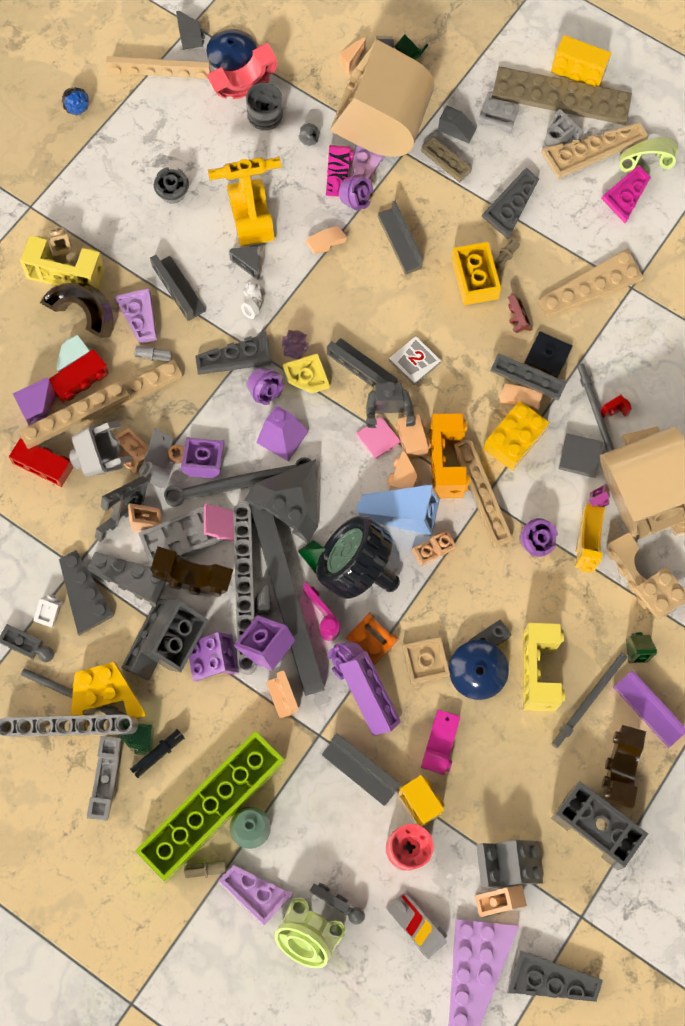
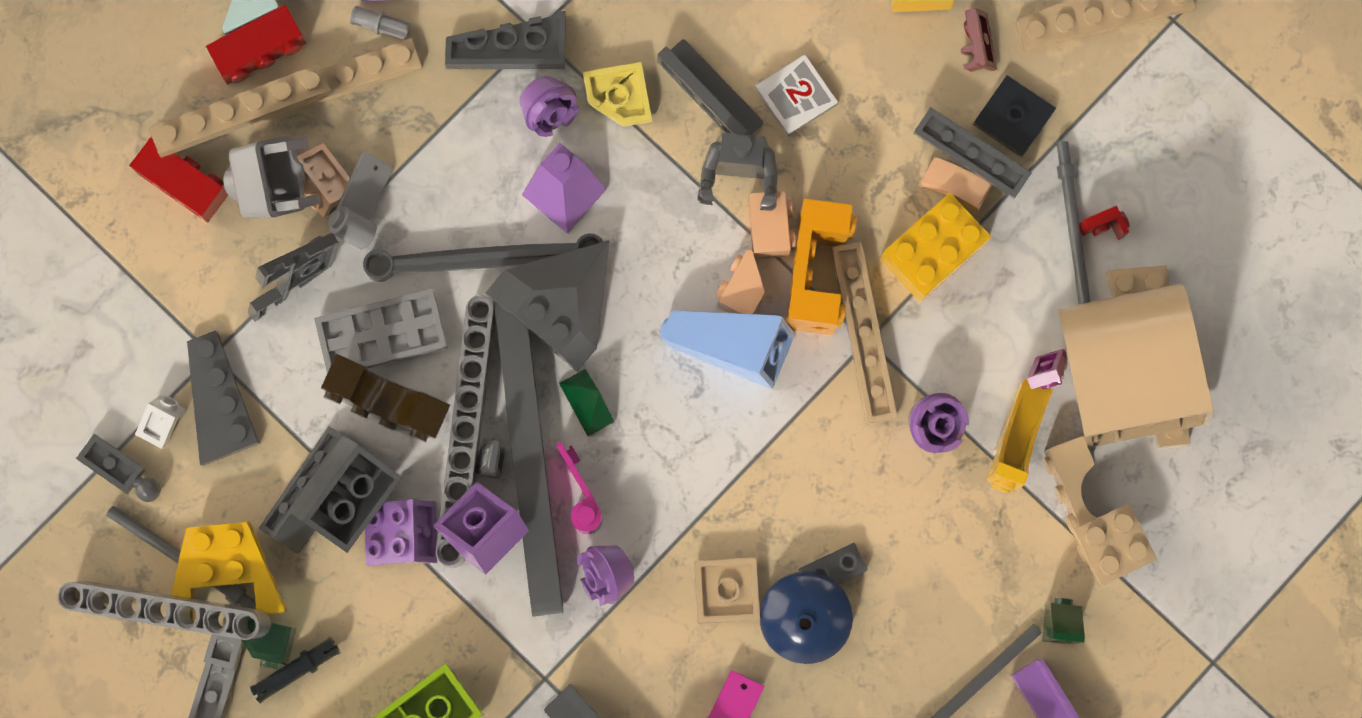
camera: 10 degrees right, 10 degrees up
medium lavender slope [13,377,56,426] -> none
dark grey wing [88,552,166,608] -> none
light nougat slope [128,503,162,532] -> none
medium nougat bush [168,445,184,464] -> none
medium lavender slope [181,437,224,478] -> none
bright pink piece [204,504,234,542] -> none
light nougat bracket [266,670,298,719] -> none
brick [281,330,309,359] -> none
black wheel [316,515,400,599] -> none
medium lavender panel [339,651,401,735] -> none
orange plate [346,612,399,665] -> none
bright pink piece [356,417,401,459] -> none
light nougat slope [411,531,457,566] -> none
light yellow plate [523,623,565,711] -> none
dark grey tile [558,433,603,478] -> none

